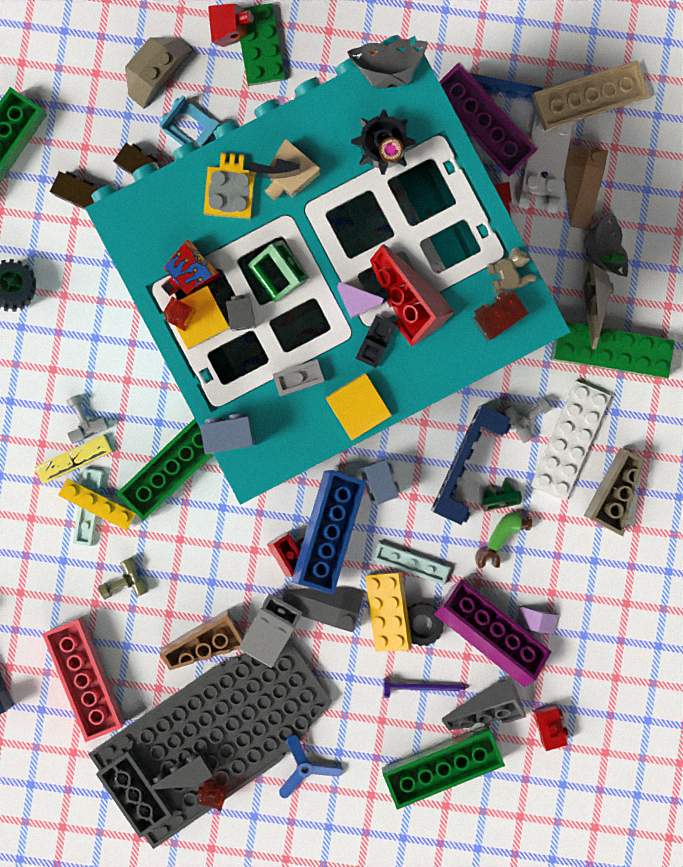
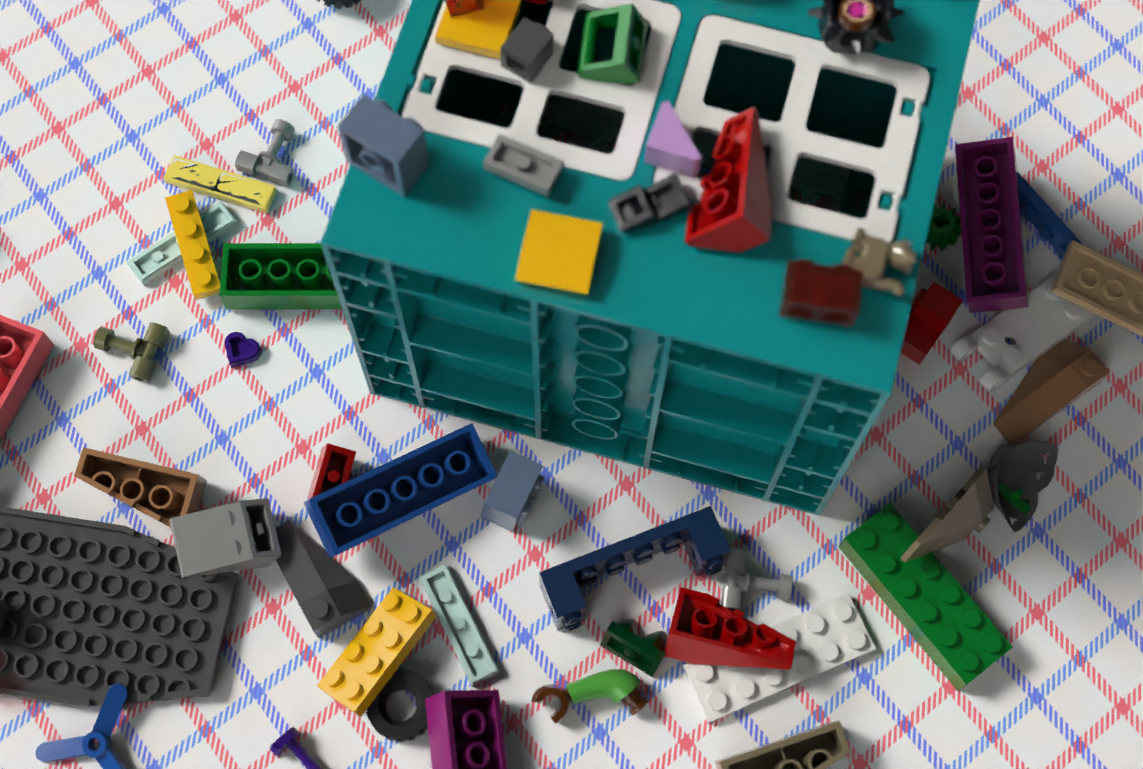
camera: 35 degrees right, 20 degrees down
none -> dark purple tile [225,332,261,368]
none -> red wedge [664,587,796,670]

